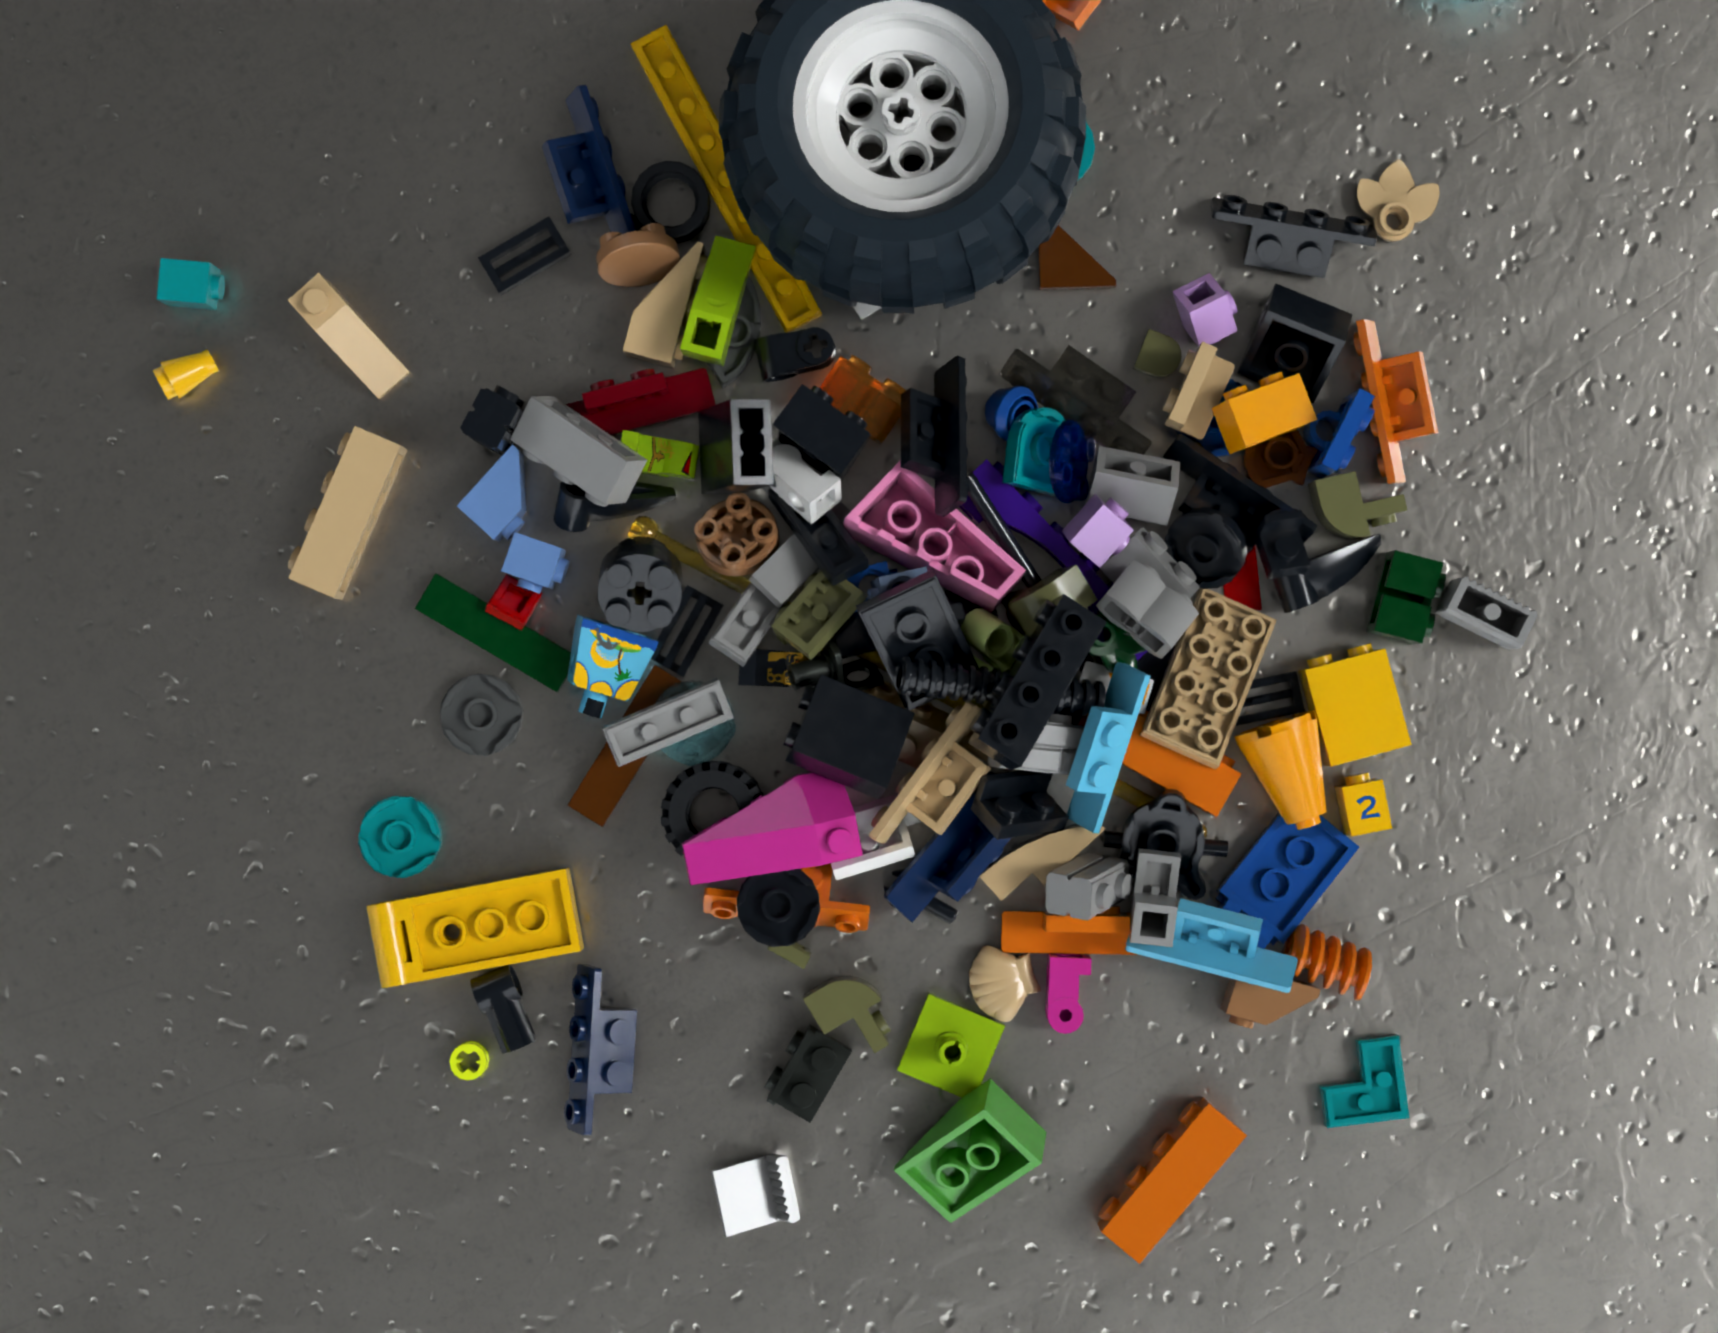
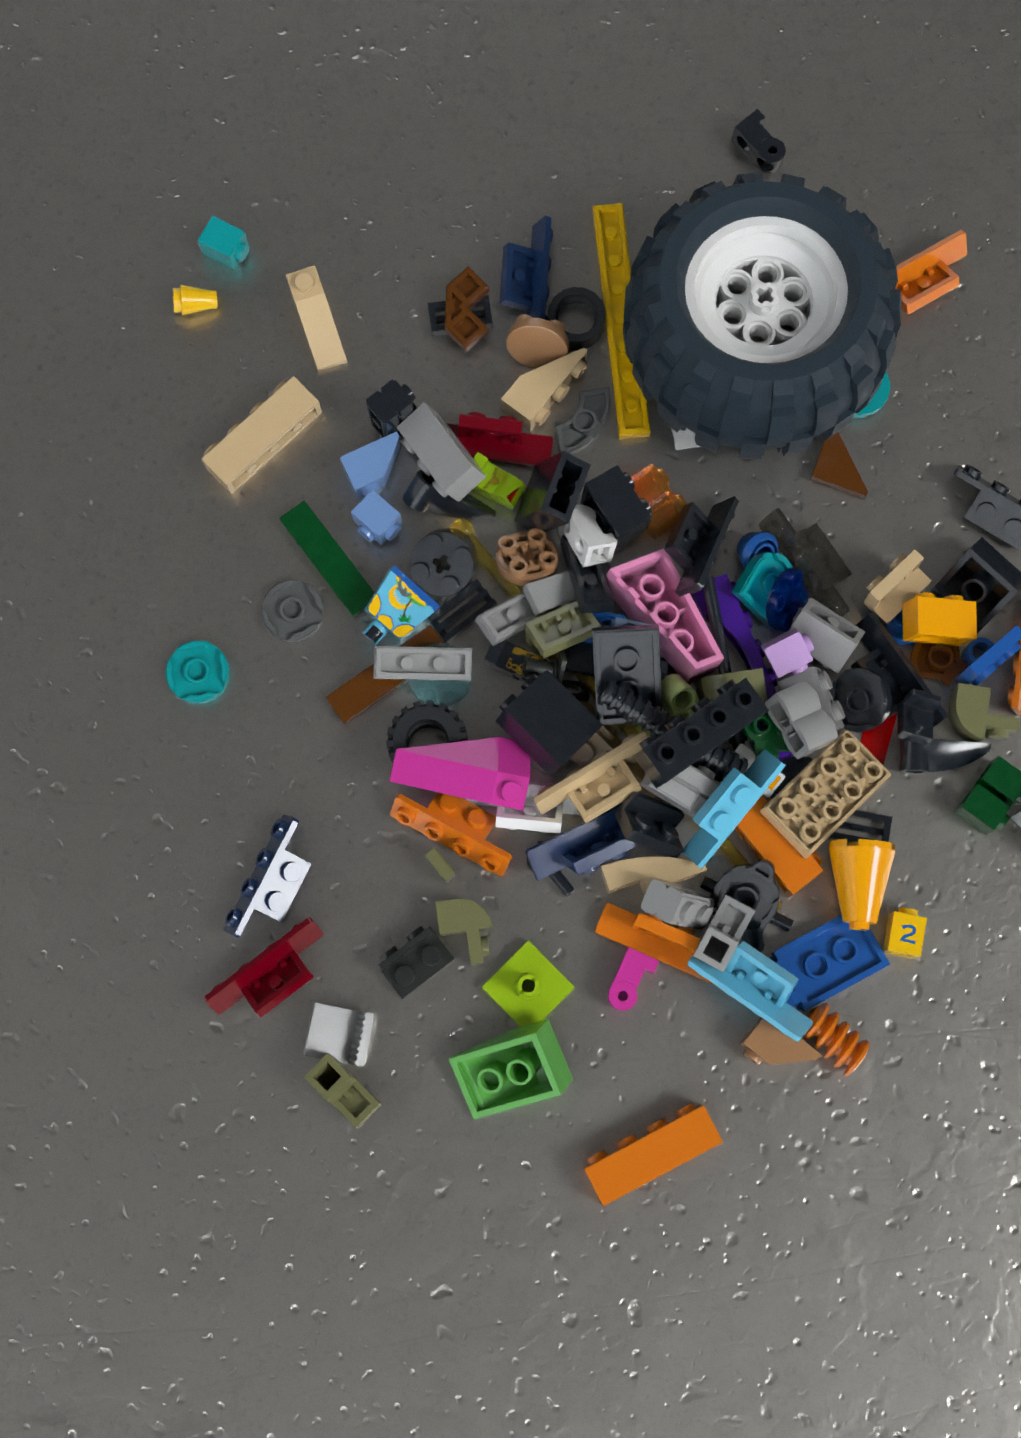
camera: 25 degrees right, 10 degrees down
yellow hinge [366,867,584,988] -> none
neon yellow bush [449,1041,490,1081] -> none
black piece [470,964,537,1054] -> none
red tile [485,574,543,631] -> none
lime slope [680,235,756,367] -> none
black tile [737,869,820,947] -> none
black piece [754,327,836,382] -> none
tan animal [968,945,1041,1022] -> none
olive tile [1133,329,1182,378] -> none
lavender brick [1172,273,1238,347] -> none
yellow brick [1298,643,1412,767] -> none
teal tile [1320,1034,1410,1128] -> none
none -> dark red bracket [203,917,324,1018]
none -> olive brick [304,1053,382,1129]
none -> reddish brown tile [445,266,490,352]

